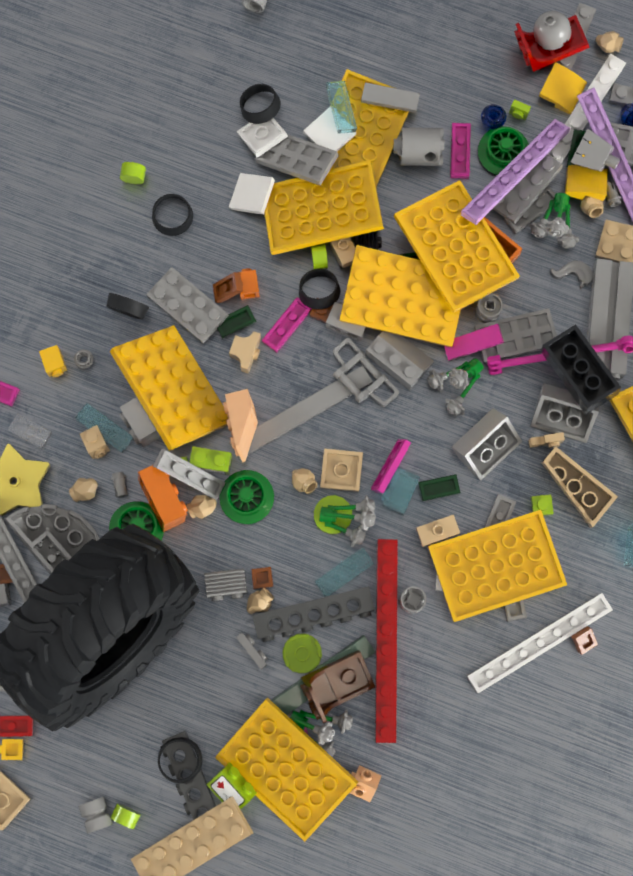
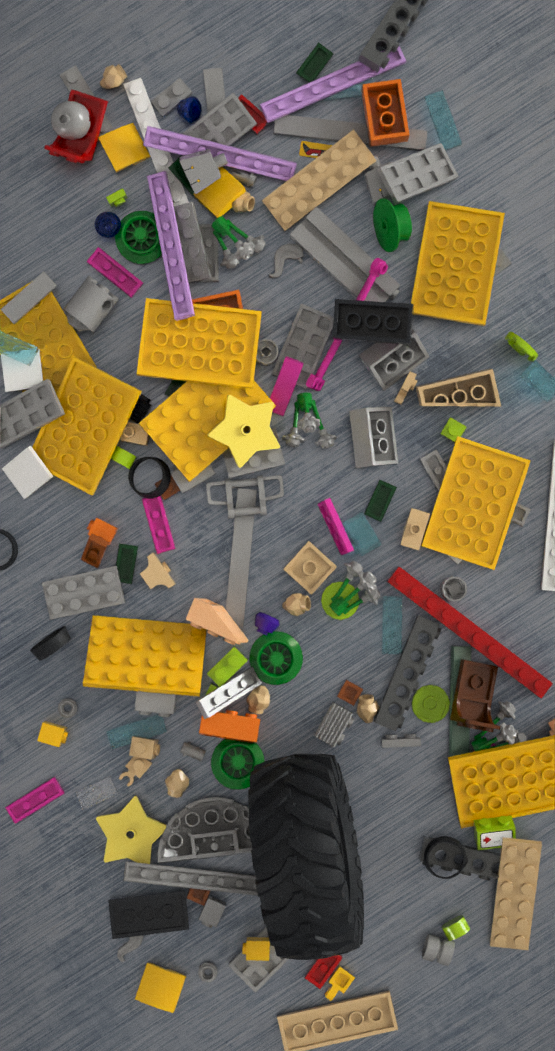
camera: 60 degrees left, 10 degrees up
none -> tan plate [119,756,152,787]
none -> light yellow plate [207,395,280,468]
none -> dark purple cone [255,612,280,635]

